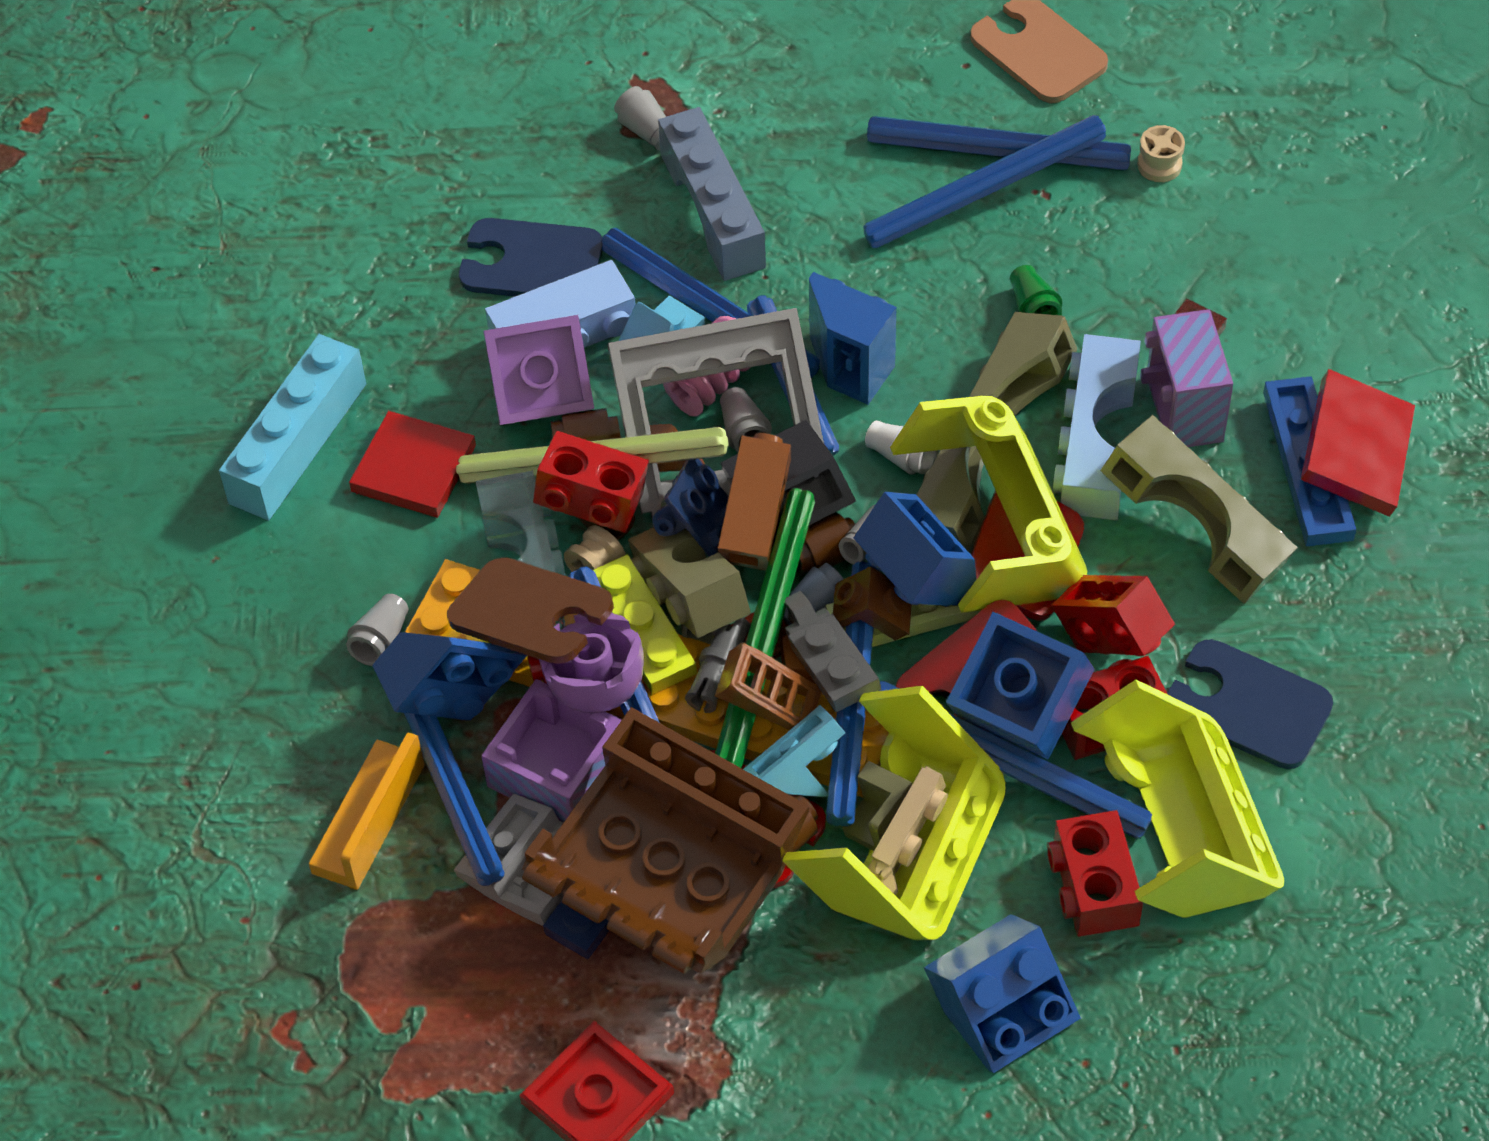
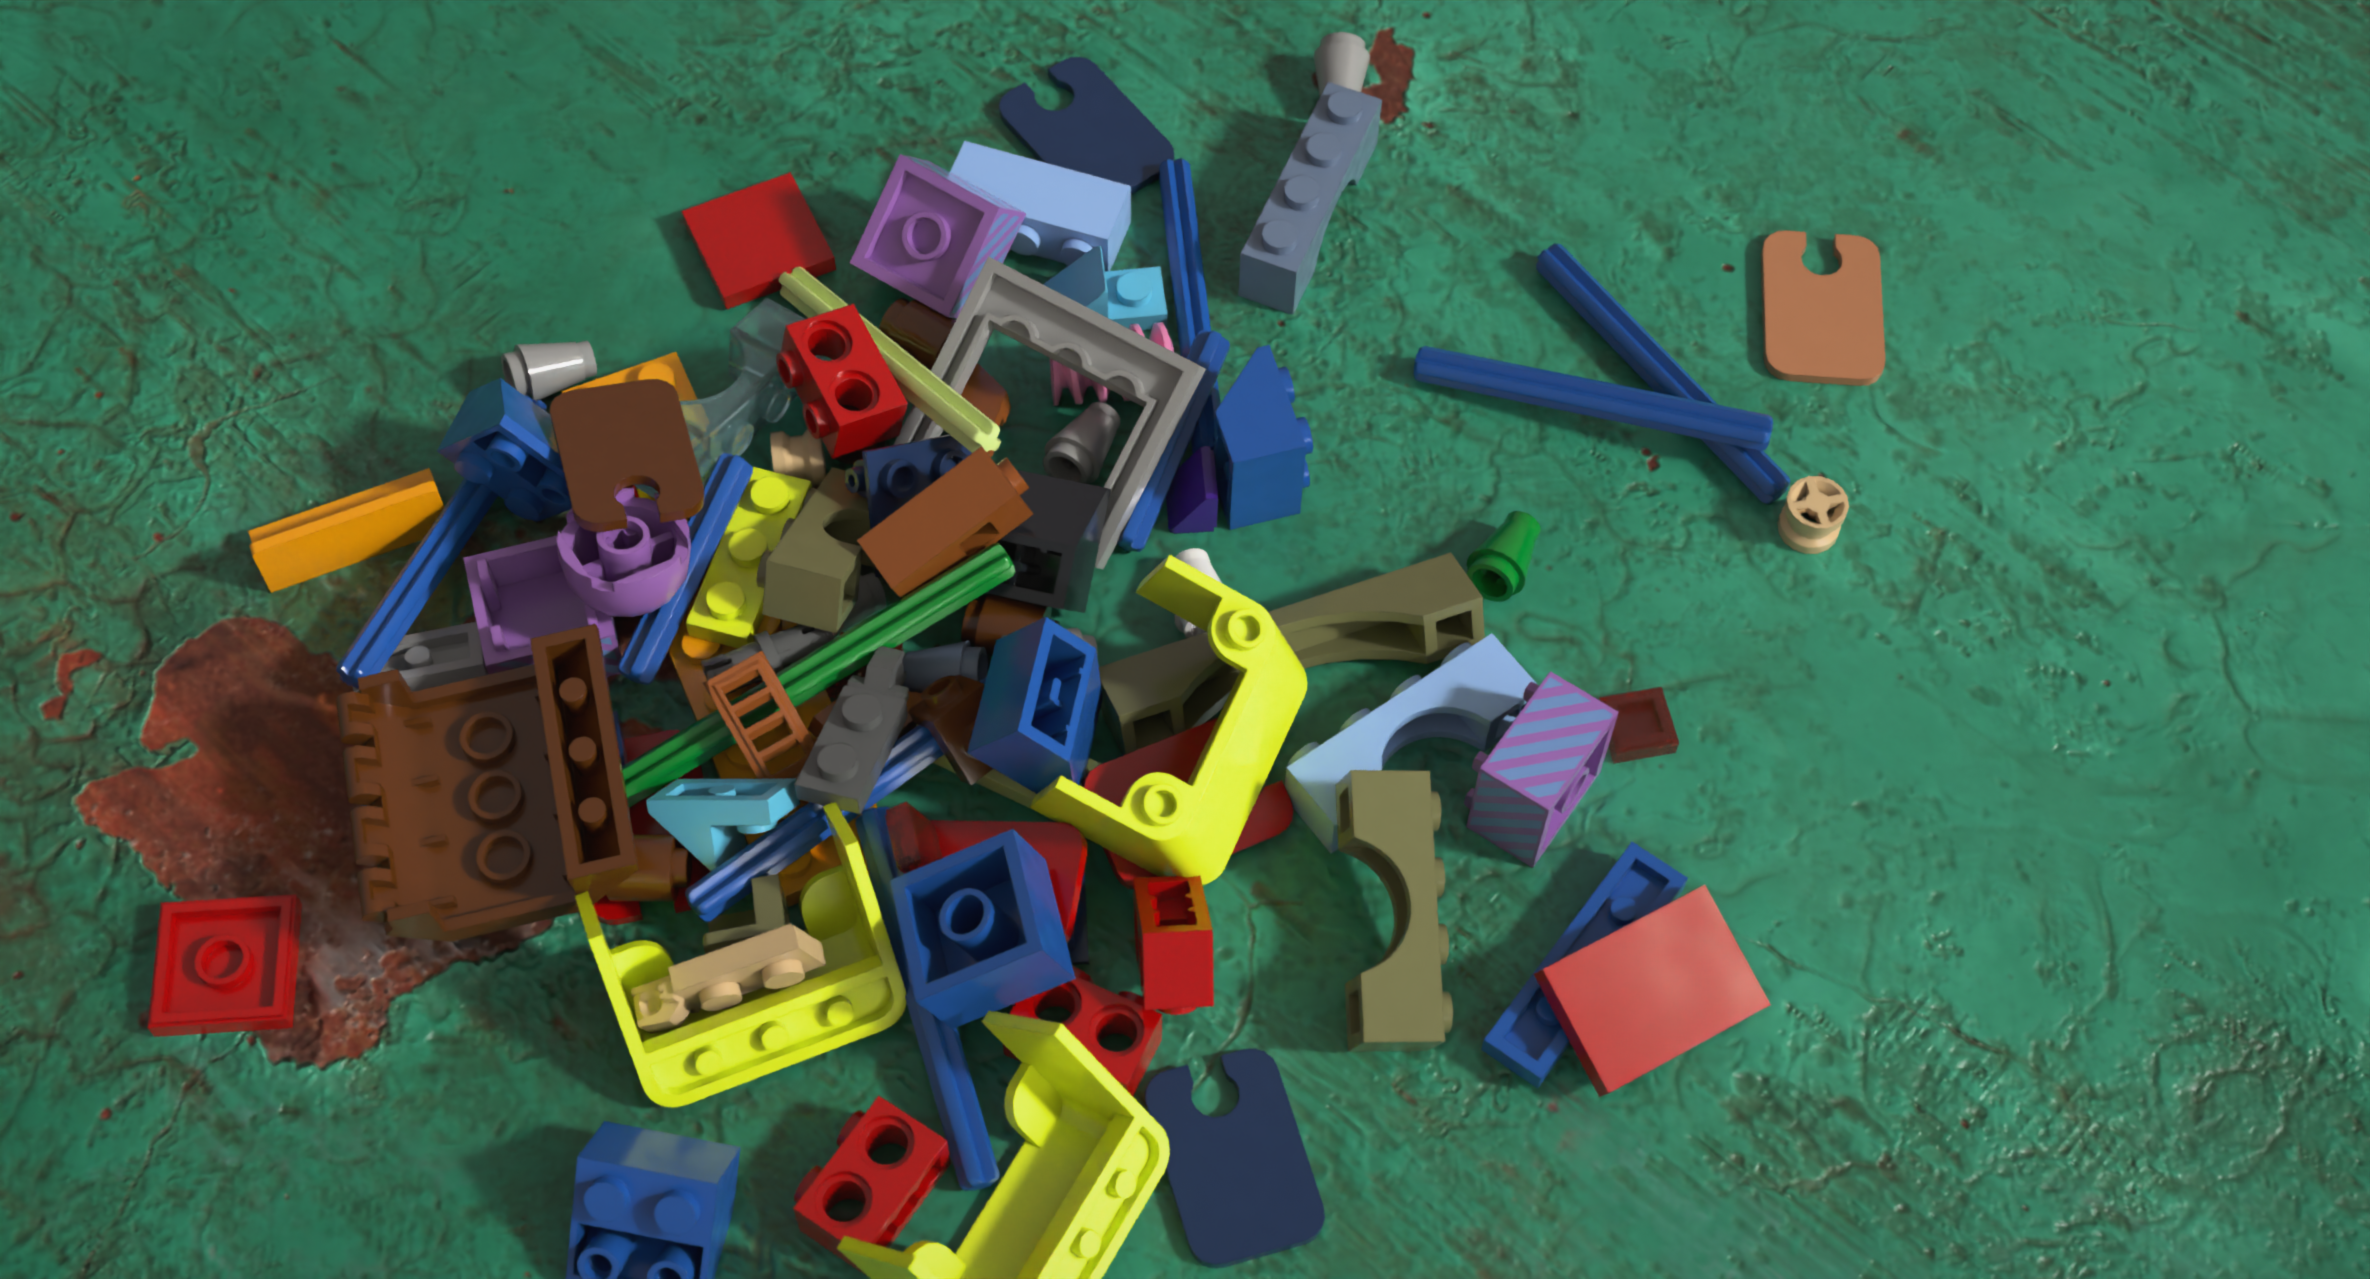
camera: 40 degrees right, 5 degrees up
medium azure brick [219,334,366,521] -> none
none -> clear red tile [885,801,943,874]
none -> dark purple slope [1166,446,1218,534]

